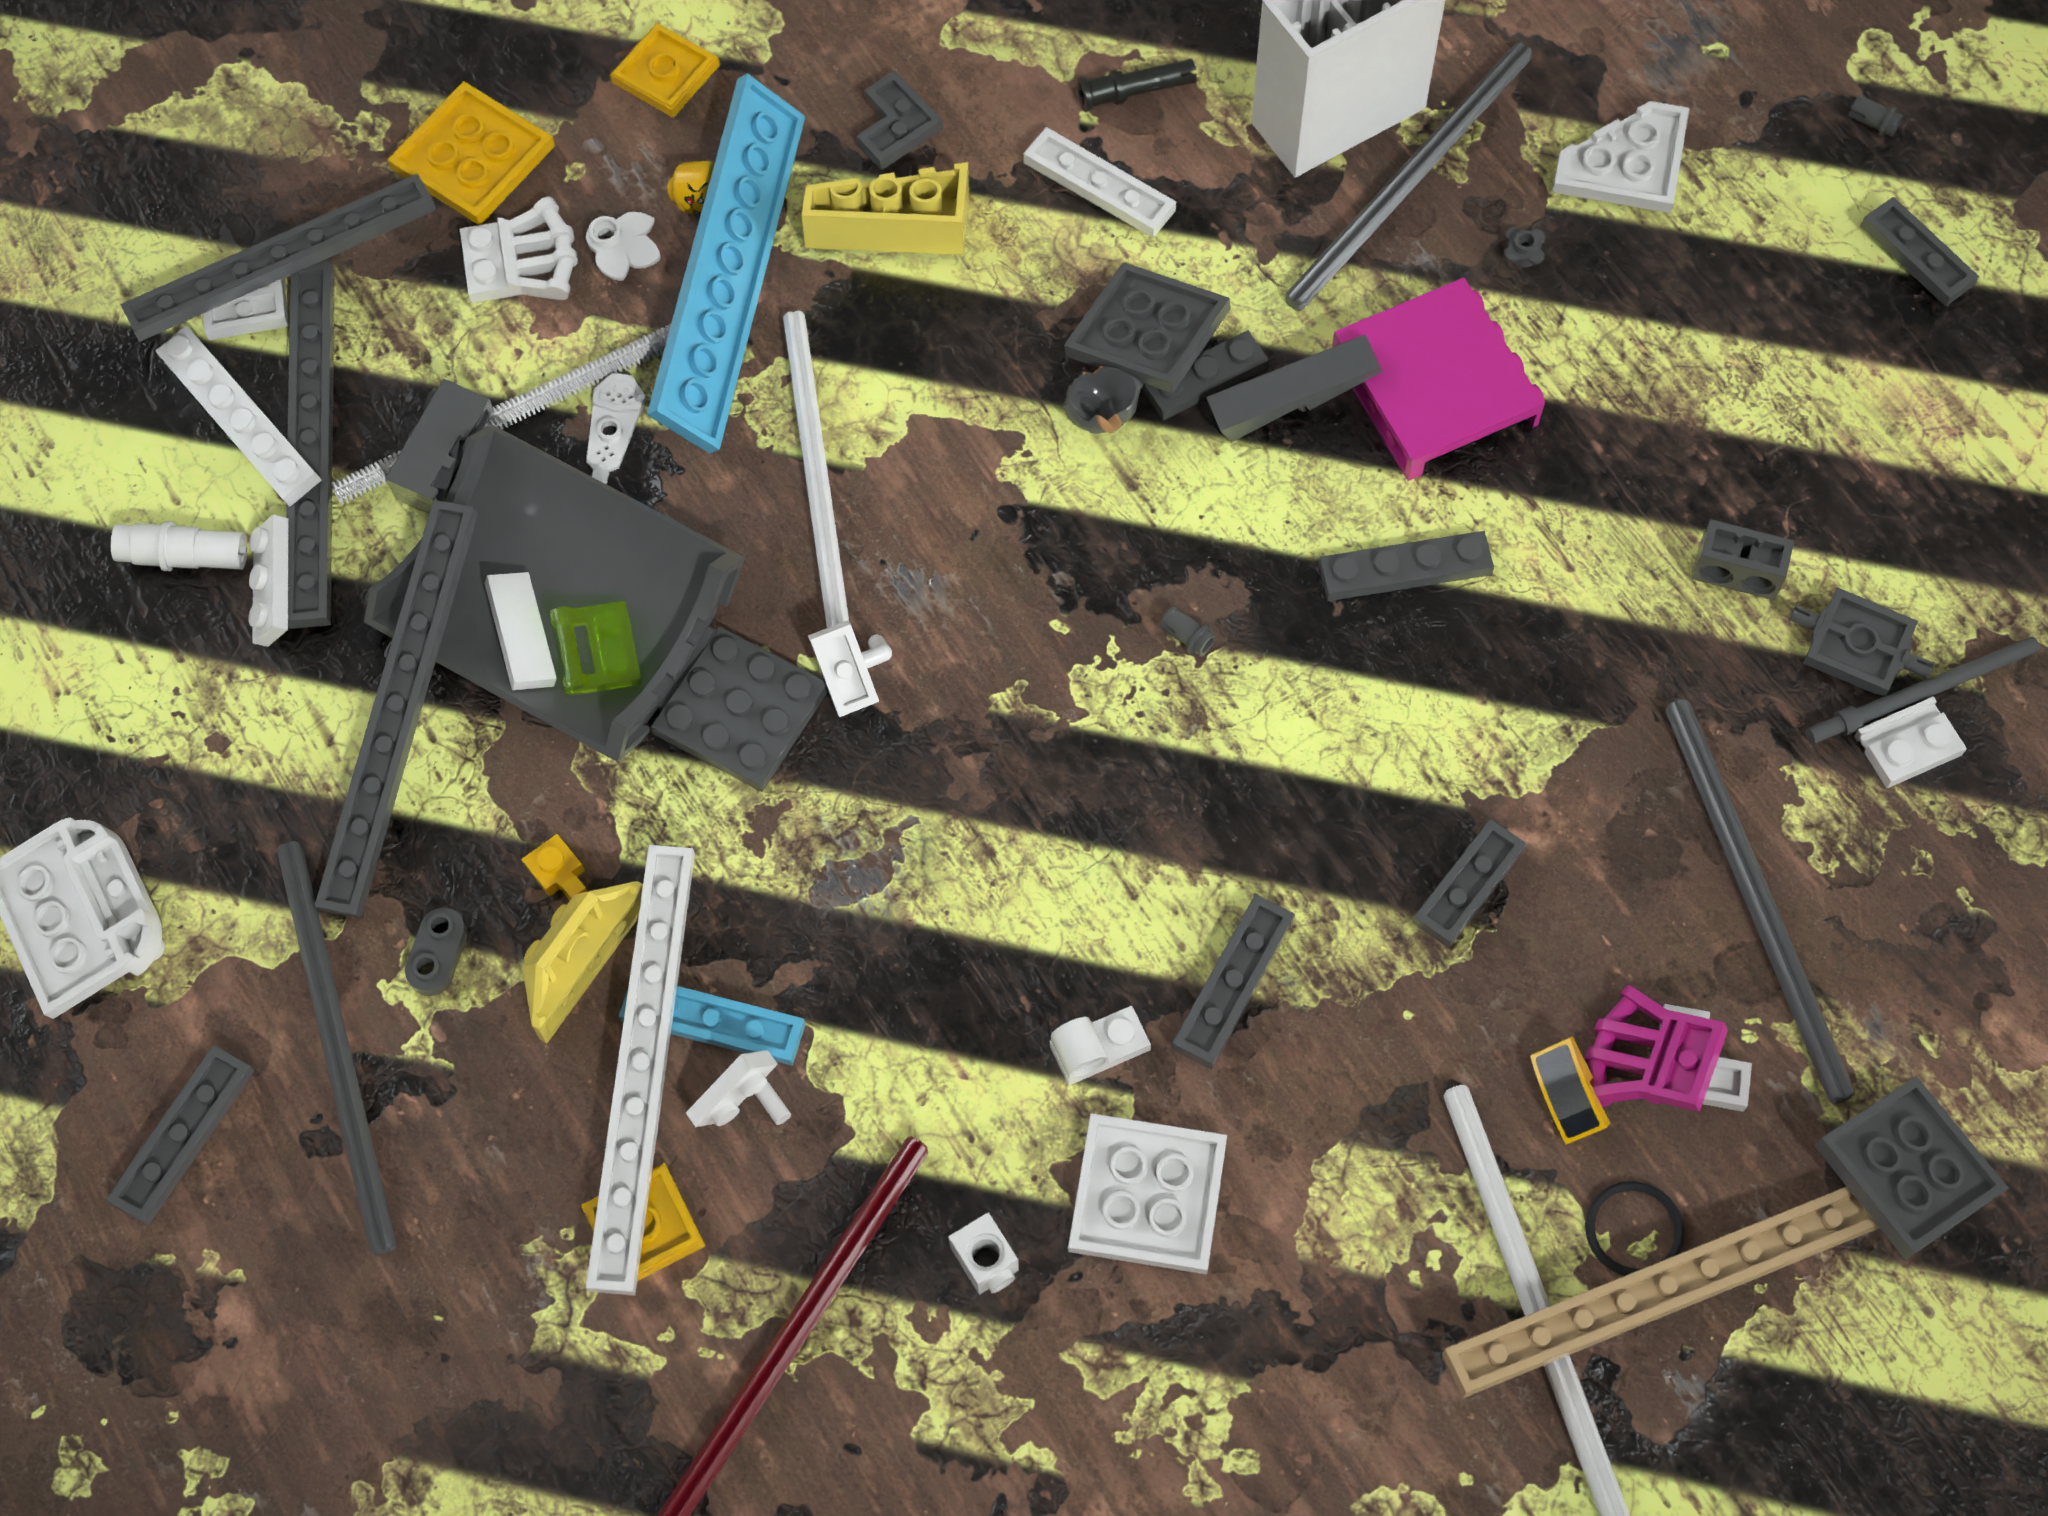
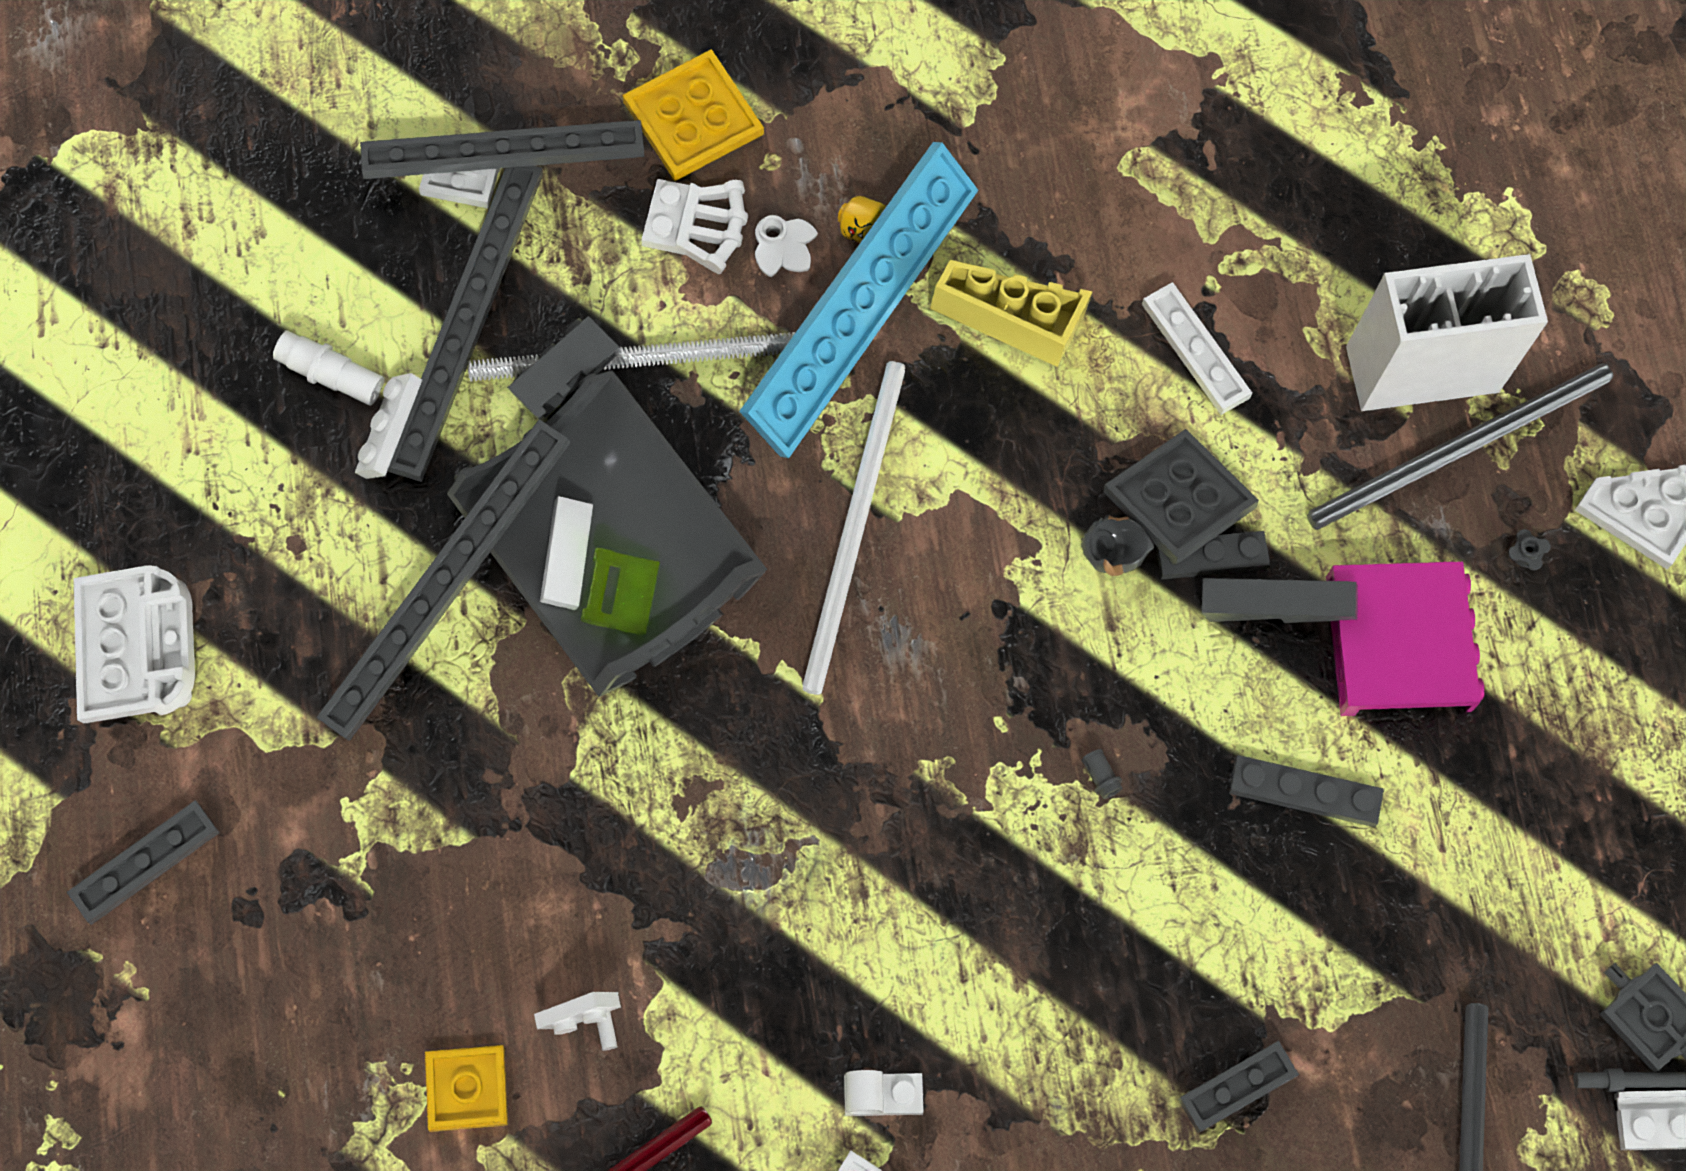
camera: 15 degrees right, 5 degrees up
white plate [155,325,322,507] -> none
dark grey axle [277,841,397,1256] -> none
dark grey plate [405,908,468,996] -> none
yellow plate [521,834,587,901] -> none
light yellow wedge [522,881,643,1044] -> none
white piece [586,373,646,484] -> none
white plate [586,845,695,1296] -> none
yellow plate [610,23,720,118] -> none
medium azure plate [619,986,806,1066] -> none
dark grey plate [651,627,828,792] -> none
white plate [808,620,892,717] -> none
dark grey plate [857,71,943,170] -> none
pearl dark grey pin [1077,58,1197,112] -> none
dark grey plate [1172,894,1295,1070] -> none
dark grey brick [1691,519,1794,601] -> none

